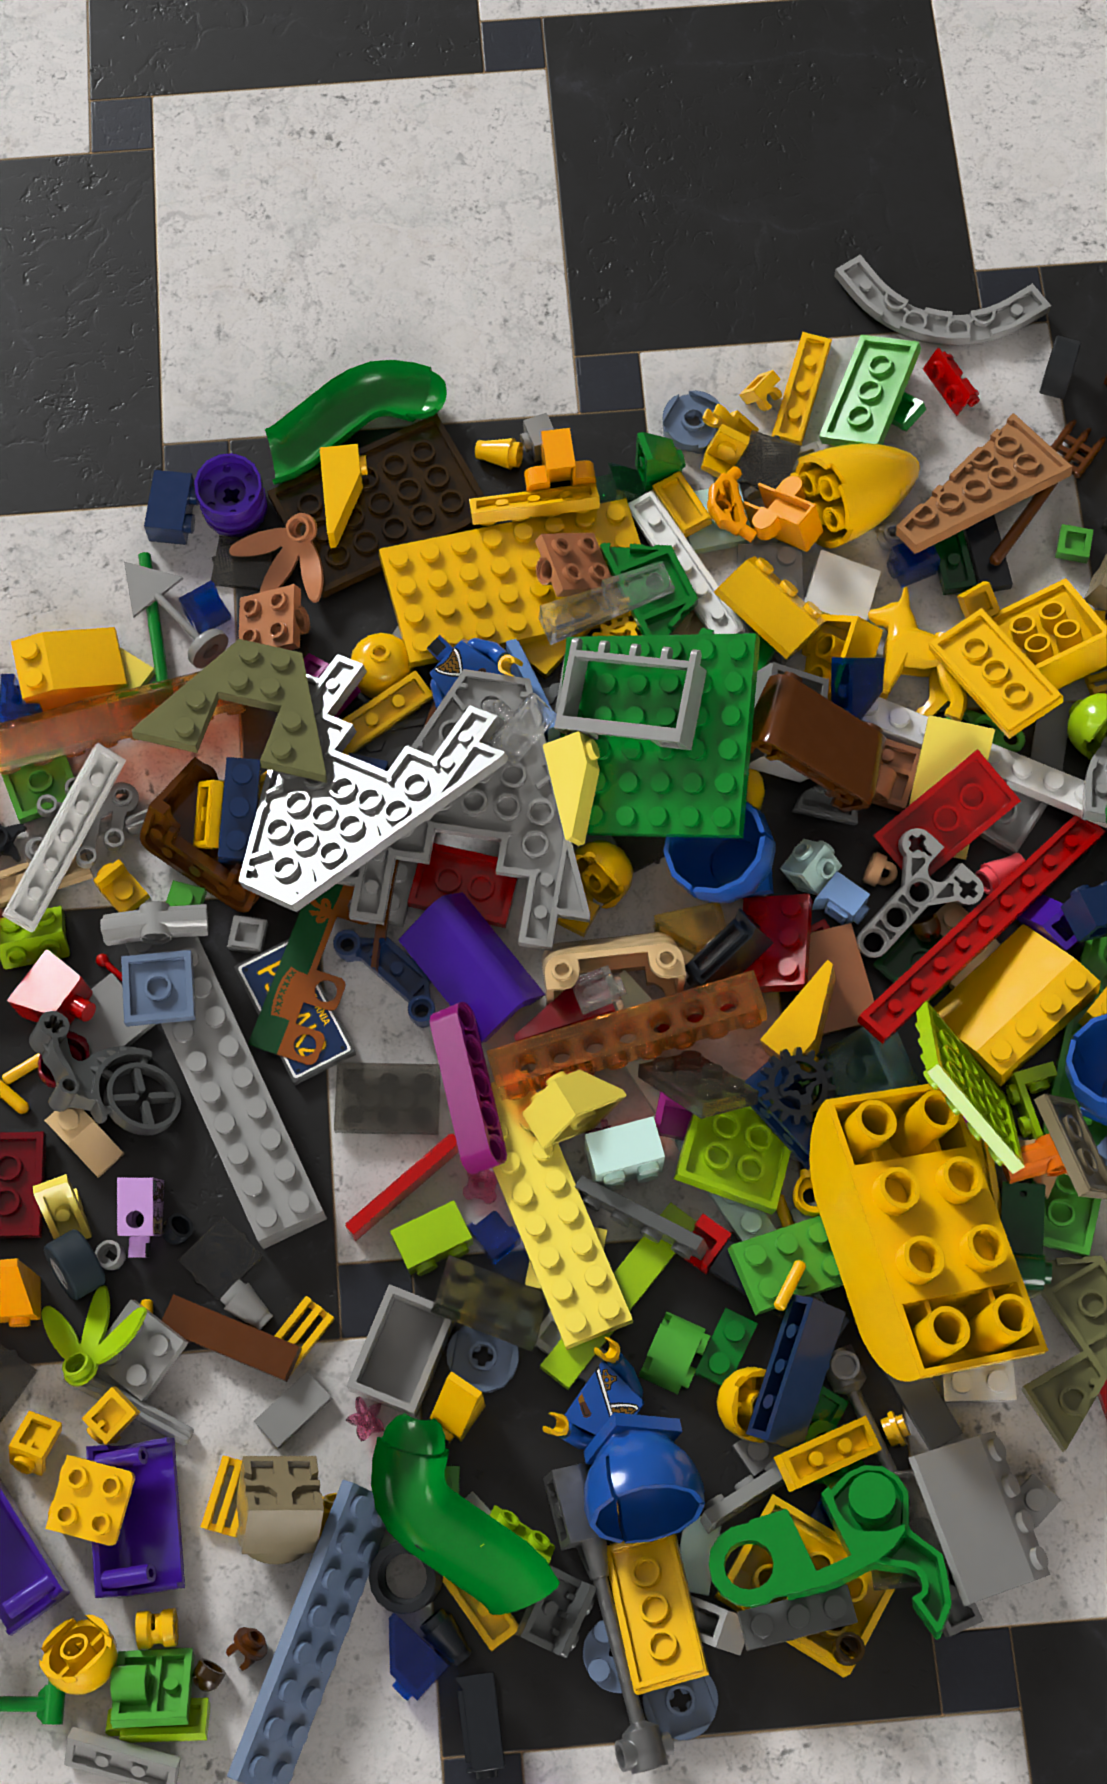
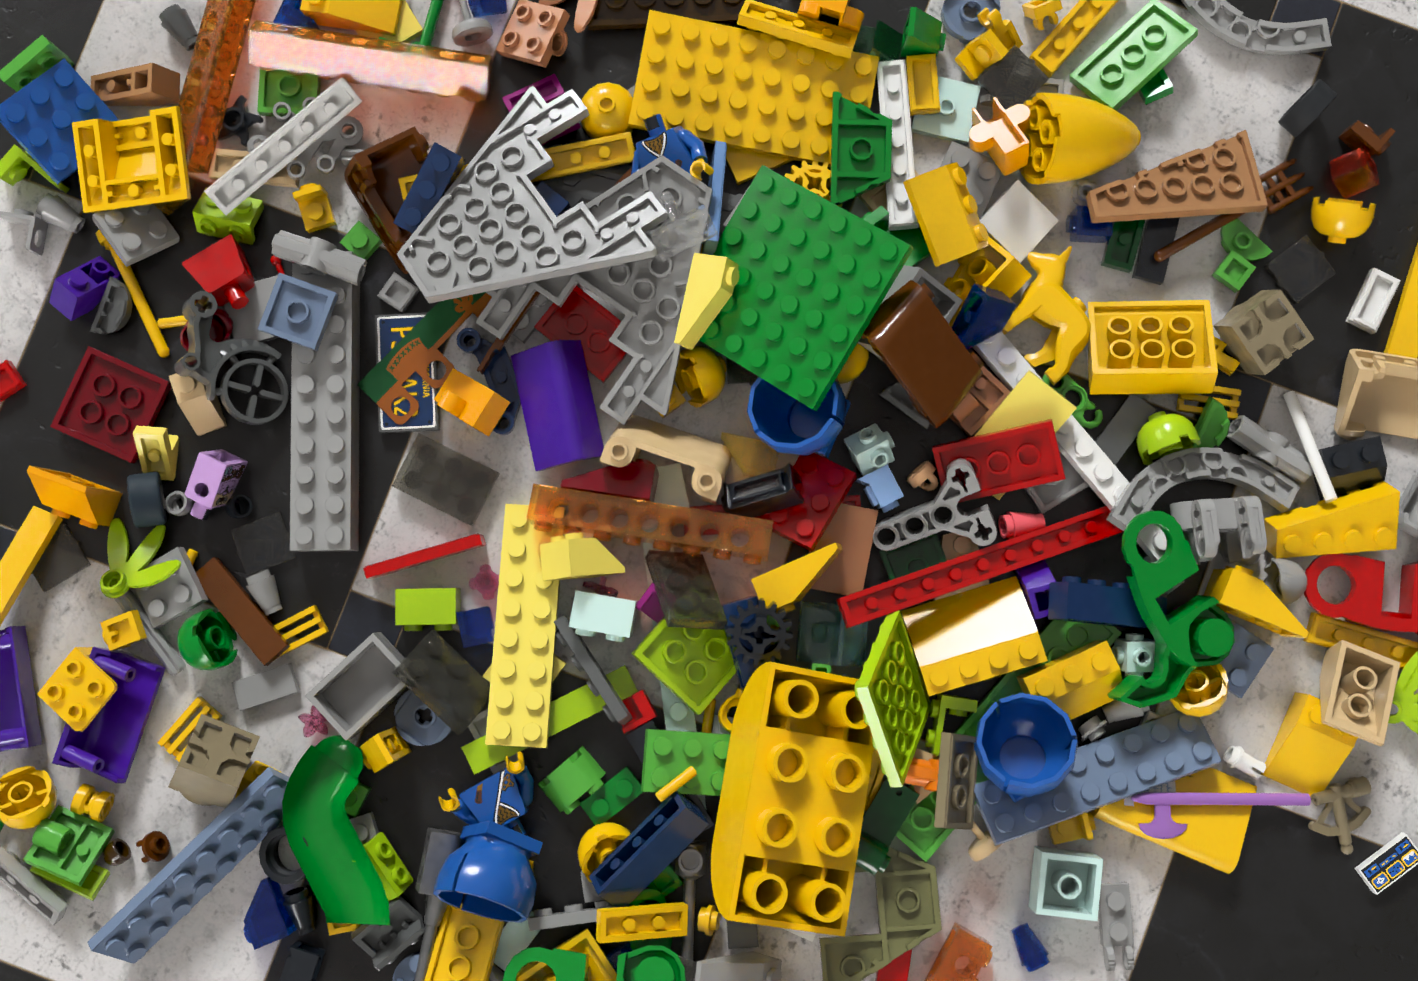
camera: 25 degrees right, 15 degrees up
yellow bracket [9,1410,62,1476] -> none
olive wing [132,639,327,783] -> none
yellow tile [193,780,224,849] -> none
magenta beam [430,1002,507,1175] -> none
nougat plate [535,533,616,597] -> none
clear slope [539,561,675,645] -> none
light grey hinge [554,638,707,750] -> none
clear bracket [572,965,627,1015] -> none
light orange piece [707,466,758,543] -> none
dark brown hinge [911,914,941,942] -> none
red hinge [923,348,980,416] -> none
yellow tile [928,608,1064,739] -> none
yellow tile [957,581,1001,618] -> none
none -> green cylinder [177,608,238,671]
none -> light orange piece [434,368,510,436]
none -> bright green plate [1220,218,1273,262]

